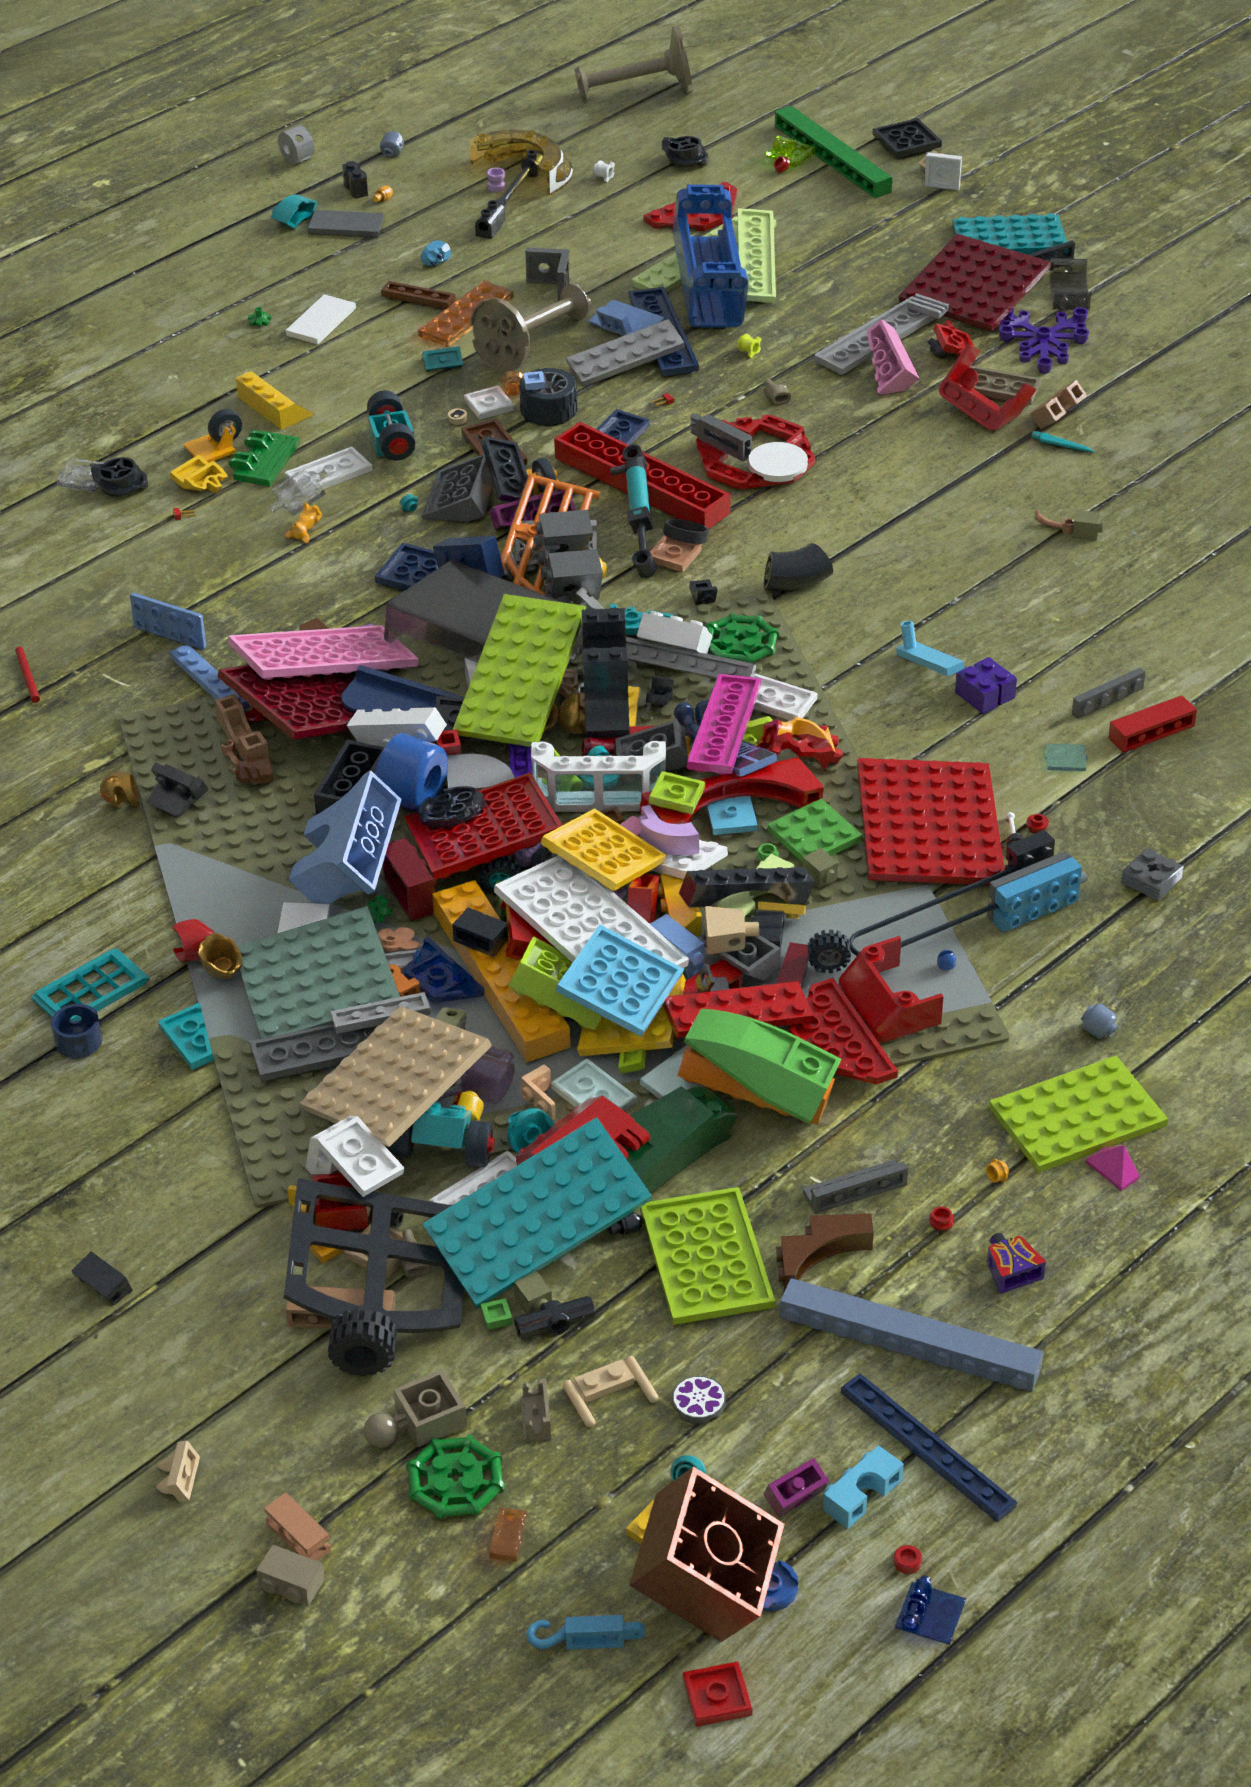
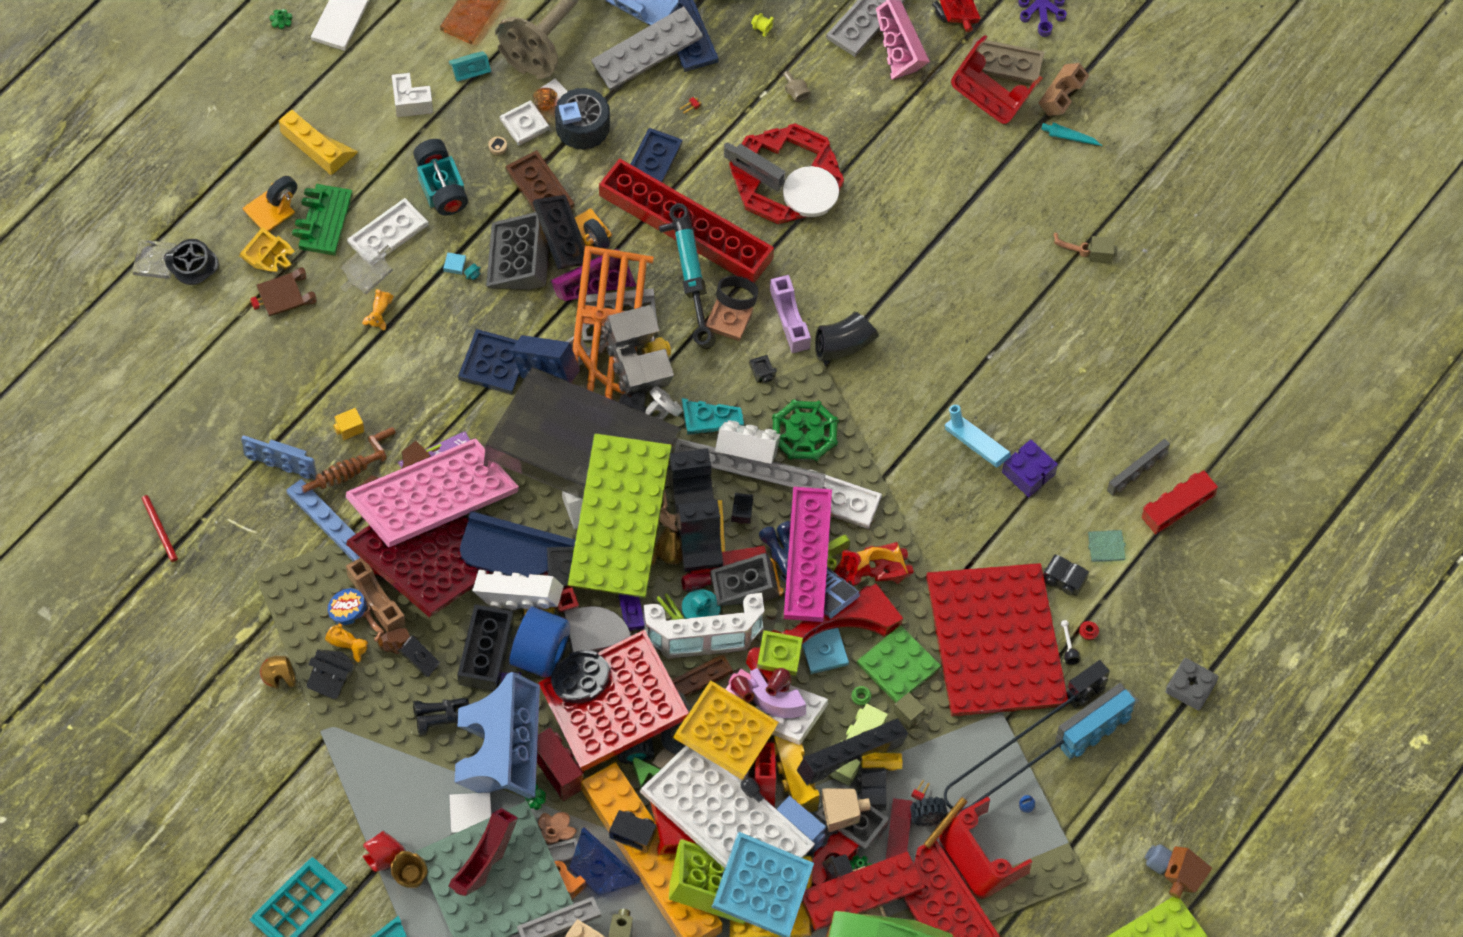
camera: 10 degrees left, 20 degrees up
none -> reddish brown flag [256,267,317,317]
none -> dark orange piece [301,427,396,493]
none -> light orange animal [325,623,368,662]
none -> tile [328,588,367,625]
none -> yellow brick [333,408,364,441]
none -> white panel [392,73,433,117]
none -> black plate [398,636,440,677]
none -> black piece [413,698,470,737]
none -> medium azure tile [444,253,466,275]
none -> dark red arch [448,808,518,896]
none -> dark red cone [730,675,754,702]
none -> black cylinder [740,777,764,803]
none -> dark red cone [765,668,791,696]
none -> lavender arch [770,275,811,353]
none -> pearl gold bar [923,797,967,849]
none -> black brick [1043,554,1089,596]
none -> dark orange torso [1165,846,1212,899]

